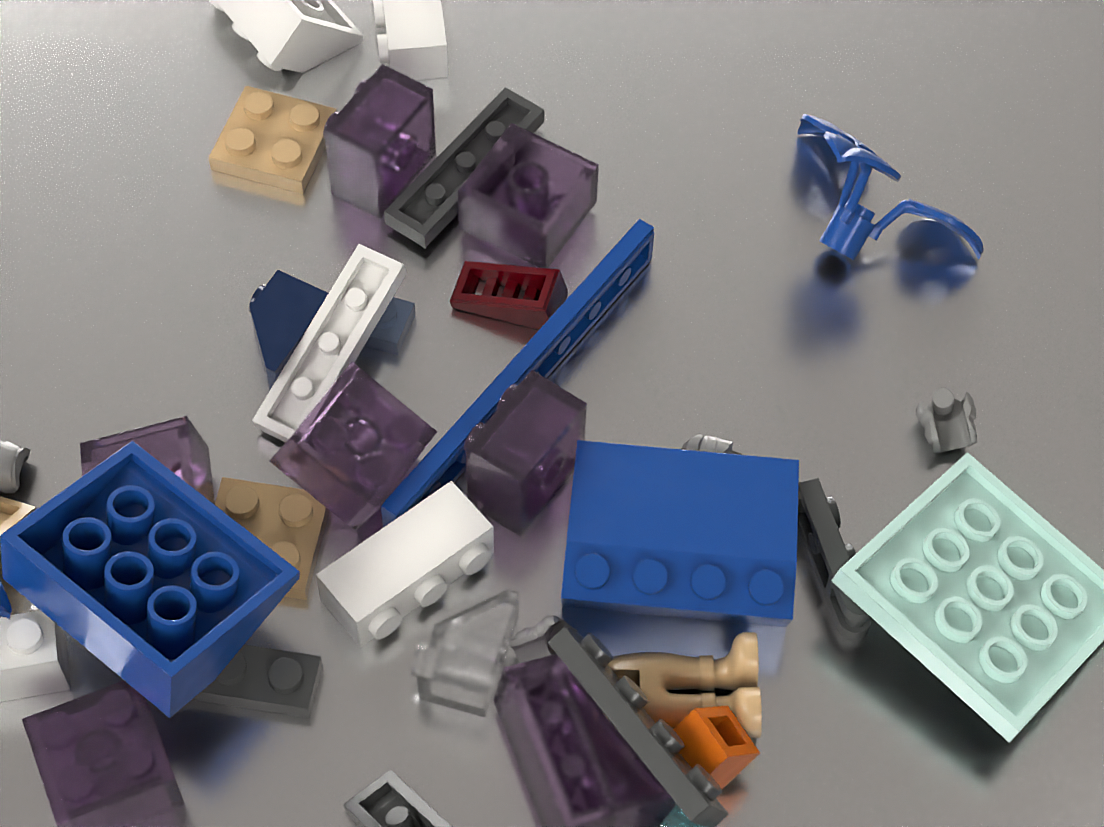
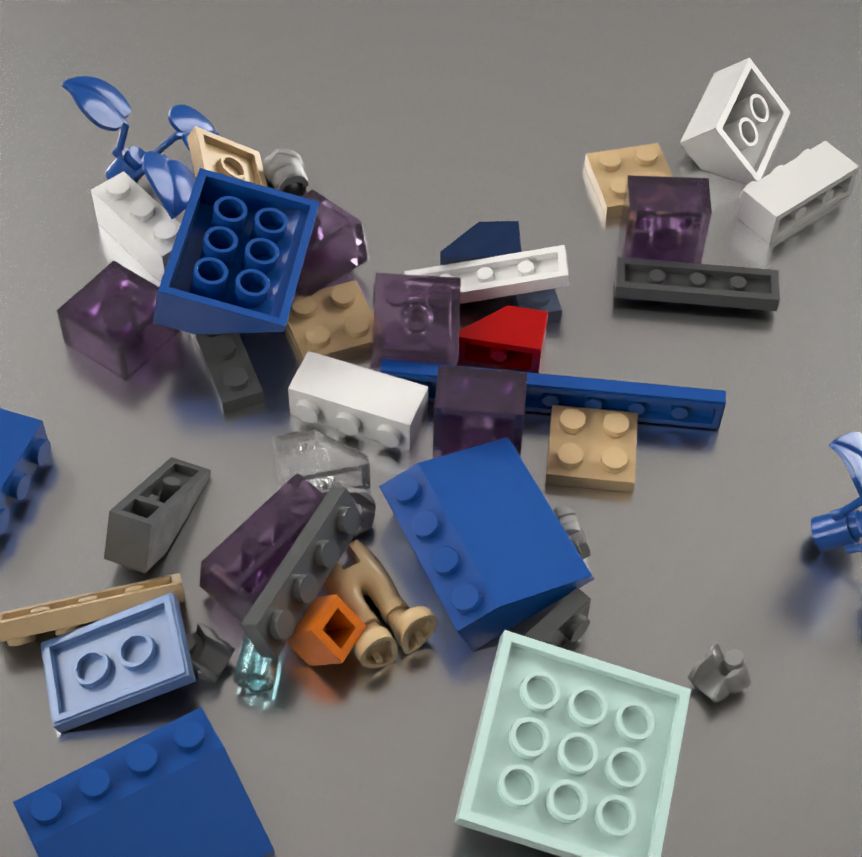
camera: 60 degrees right, 5 degrees down
dark red slope [450,261,568,330] -> none
clear purple brick [458,123,599,268] -> none
none -> red slope [456,305,549,373]
none -> tan plate [545,405,638,493]

